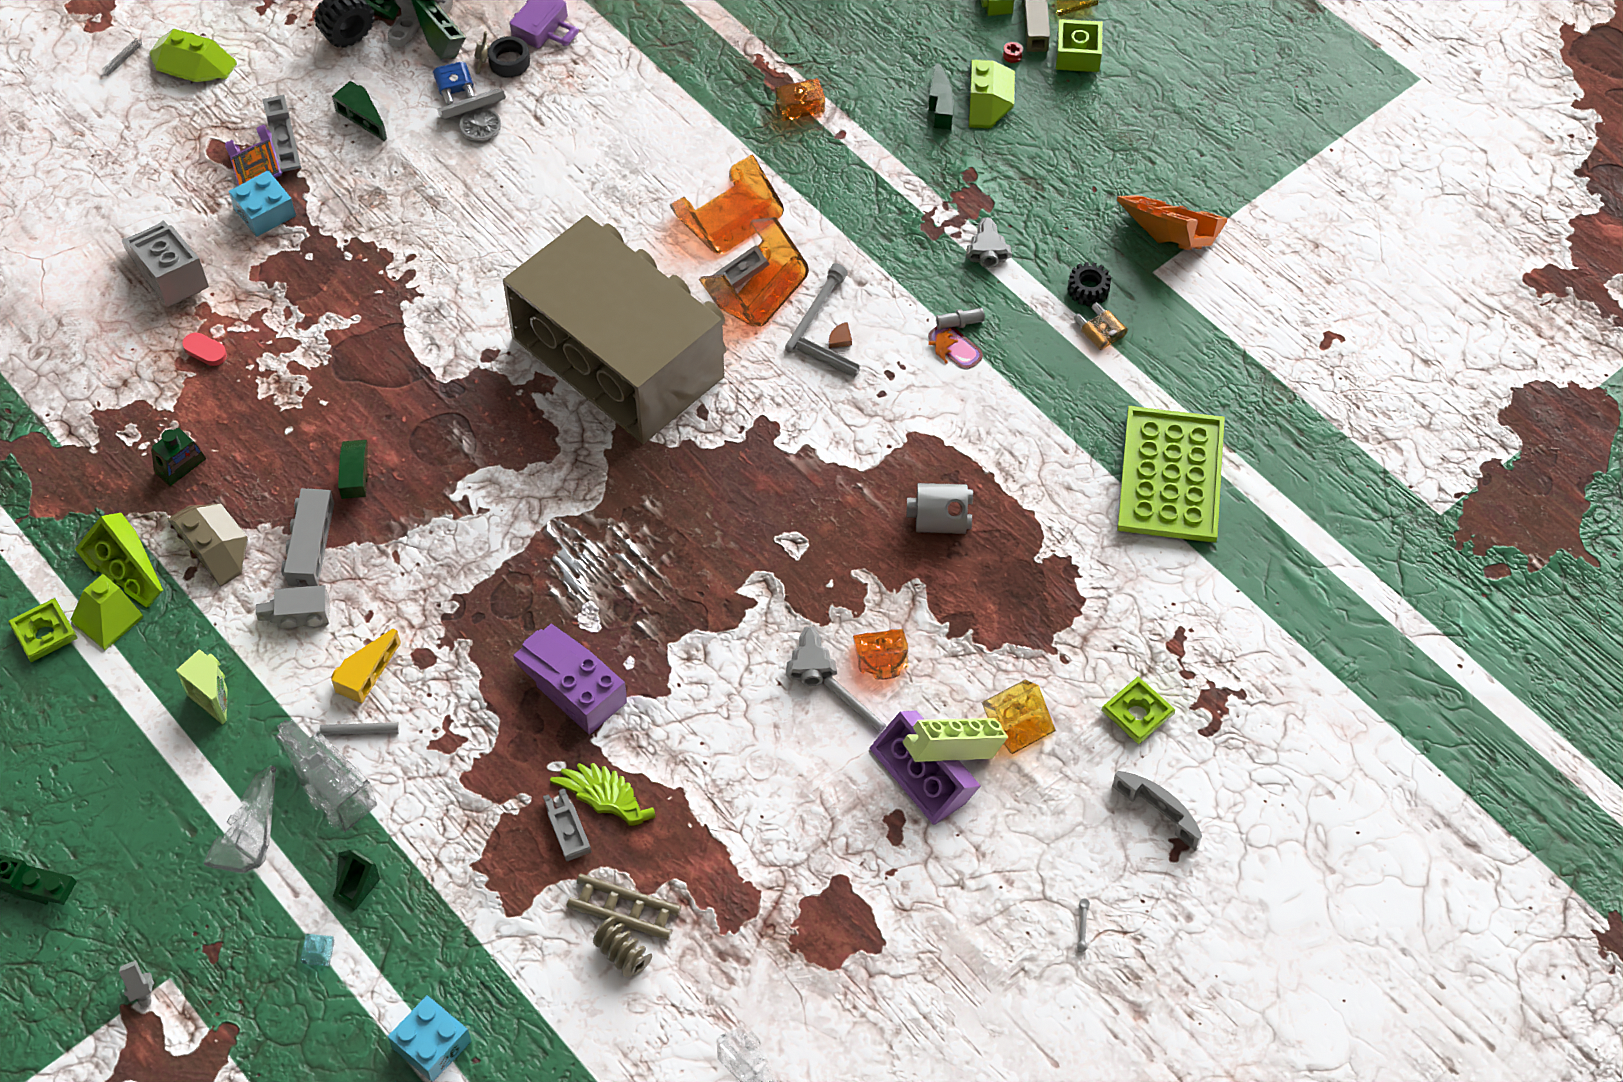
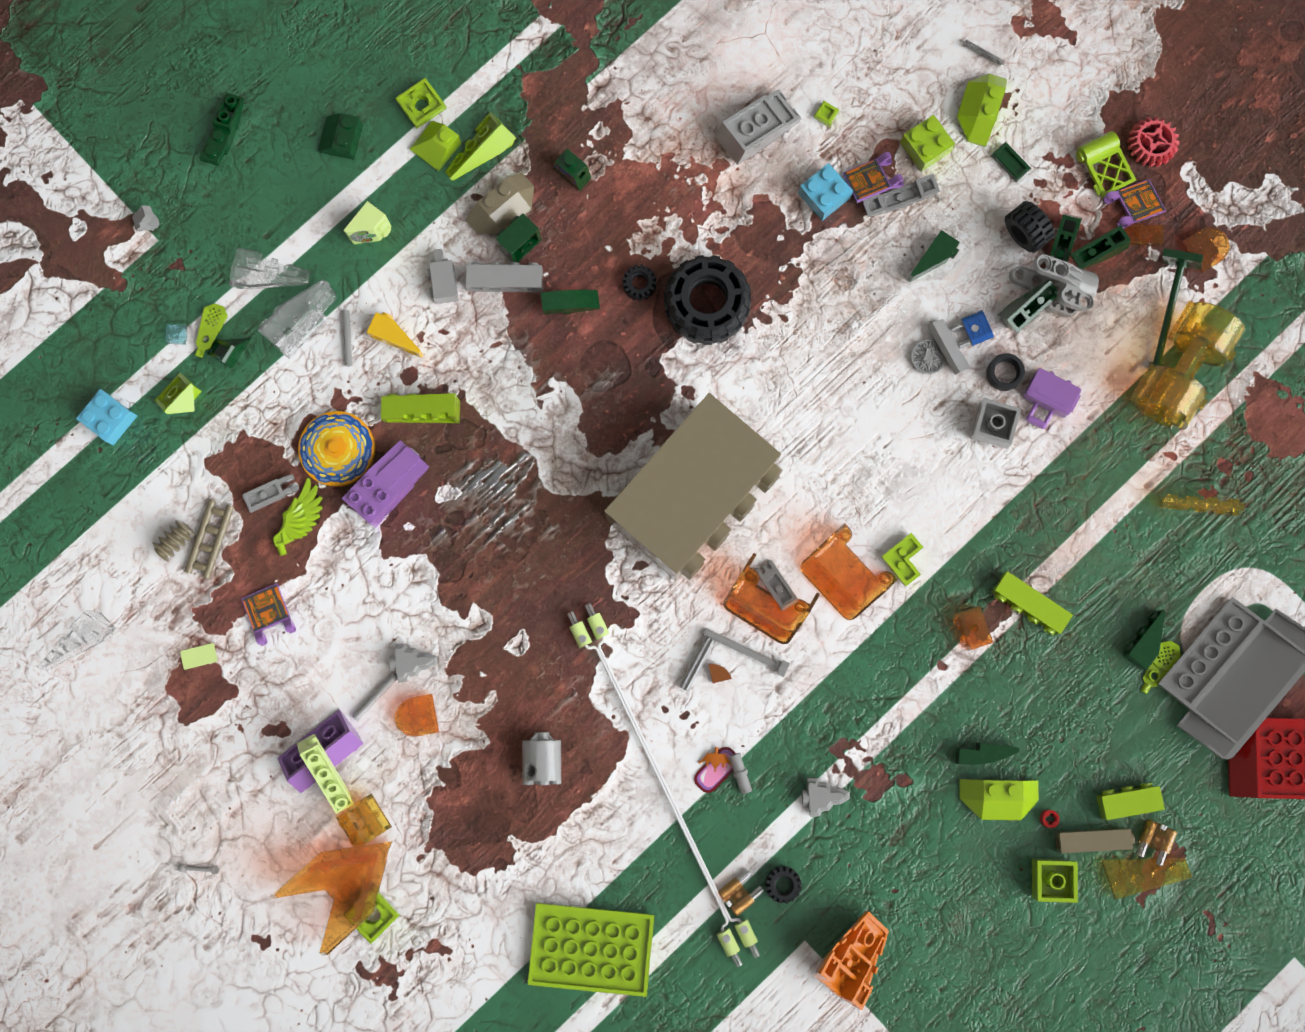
camera: 90 degrees right, 25 degrees up
coral tile [182,333,227,366] -> none
dark tan plate [474,31,489,75] -> none
light grey slope [1112,771,1202,851] -> none
none -> lime slope [154,373,202,414]
none -> yellowish green sticker [180,643,218,670]
none -> lime piece [195,304,228,358]
none -> flag [241,583,296,646]
none -> clear orange windscreen [270,841,392,956]
none -> dish [298,411,376,487]
none -> dark green slope [318,113,363,160]
none -> lime wedge [381,393,460,423]
none -> dark green brick [496,213,542,263]
none -> piece [567,603,760,967]
none -> black tyre [623,264,656,301]
none -> black tyre [664,255,751,345]
none -> lime tile [814,101,839,127]
none -> lime plate [881,533,924,587]
none -> lime brick [900,115,955,172]
none -> light grey brick [970,398,1021,449]
none -> dark green tile [991,142,1031,182]
none -> lime brick [991,571,1073,636]

